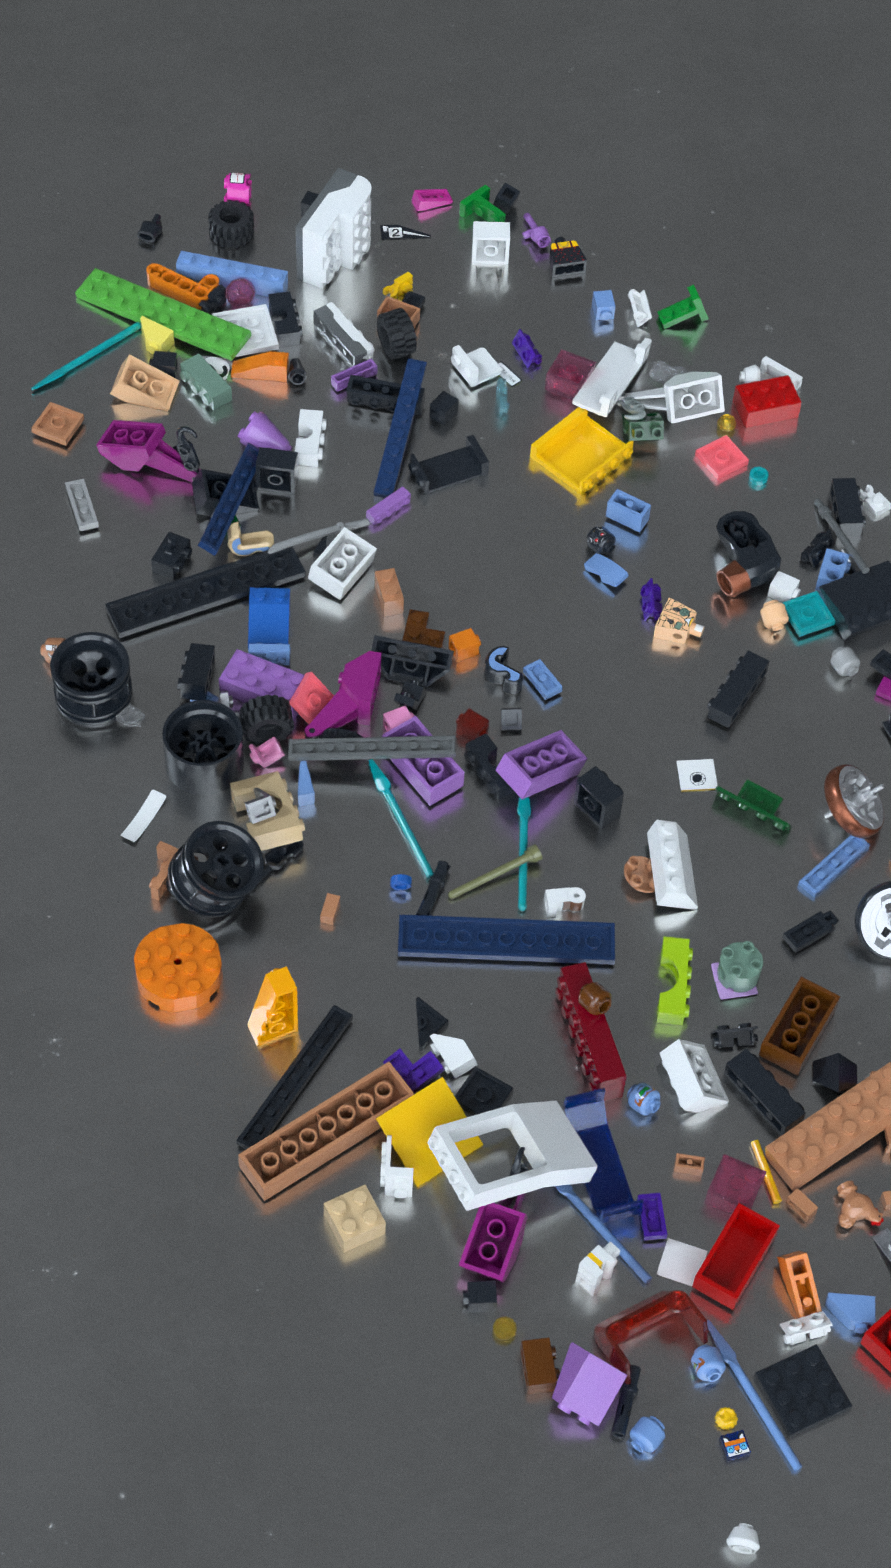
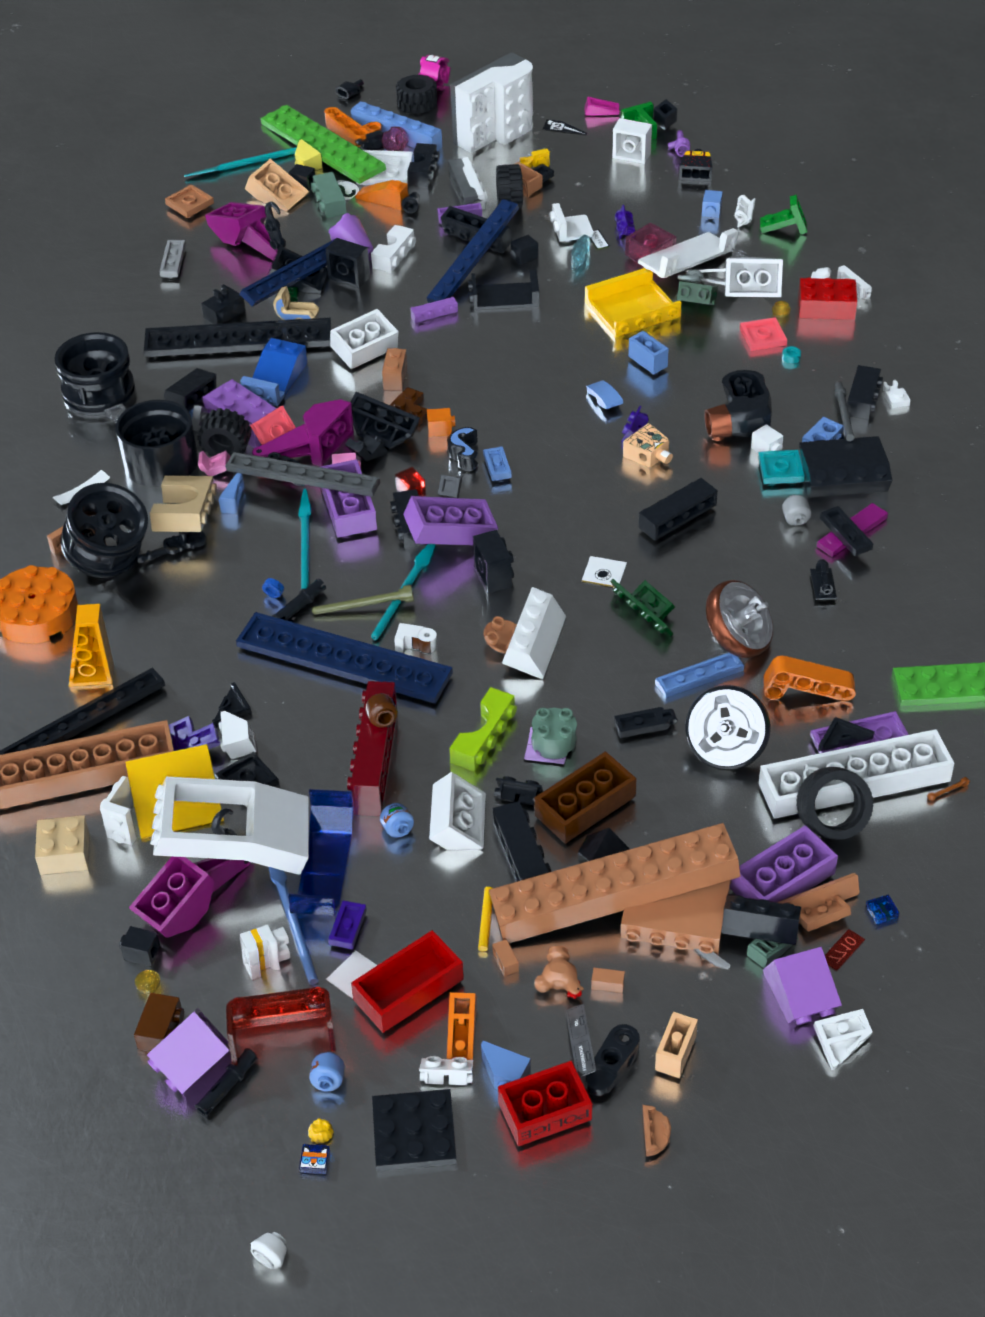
camera: 25 degrees right, 10 degrees down
bracket [244,787,277,824] -> none
light grey sword [268,518,369,554] -> none
nougat piece [320,893,340,925] -> none
black head [587,526,616,555] -> none
medium blue head [630,1416,665,1453] -> none
nougat piece [674,1153,705,1176] -> none
clear pink brick [705,1154,766,1215] -> none
medium blue piece [706,1320,802,1471] -> none
light nougat head [760,600,789,631] -> none
black hinge [801,529,834,568] -> none

